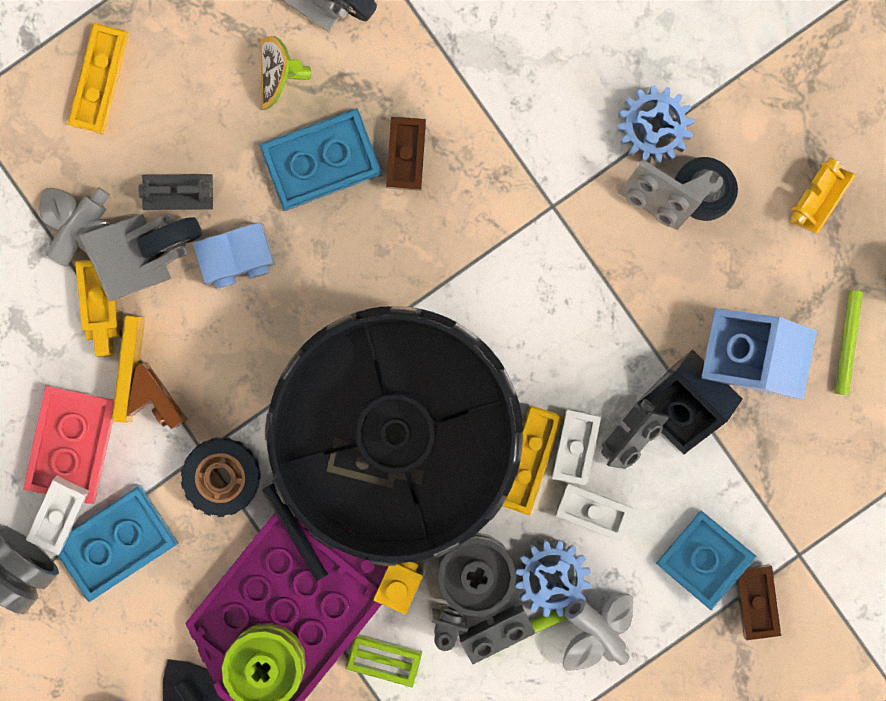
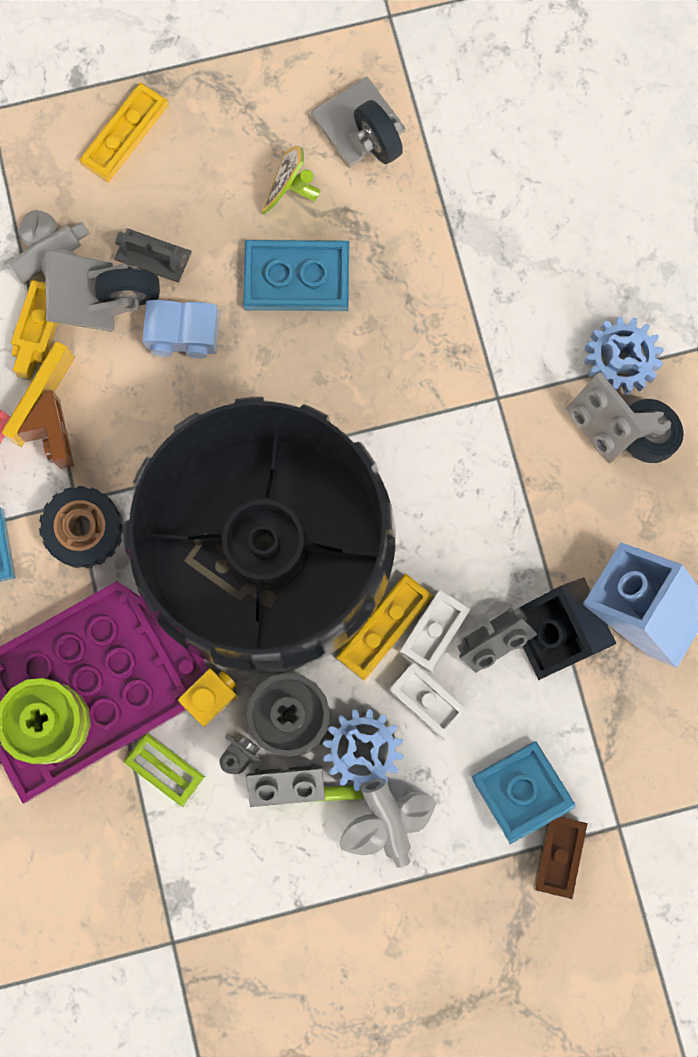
camera: 25 degrees right, 10 degrees down
black piece [262,483,328,581] -> none
reddish brown plate [386,117,426,191] -> none

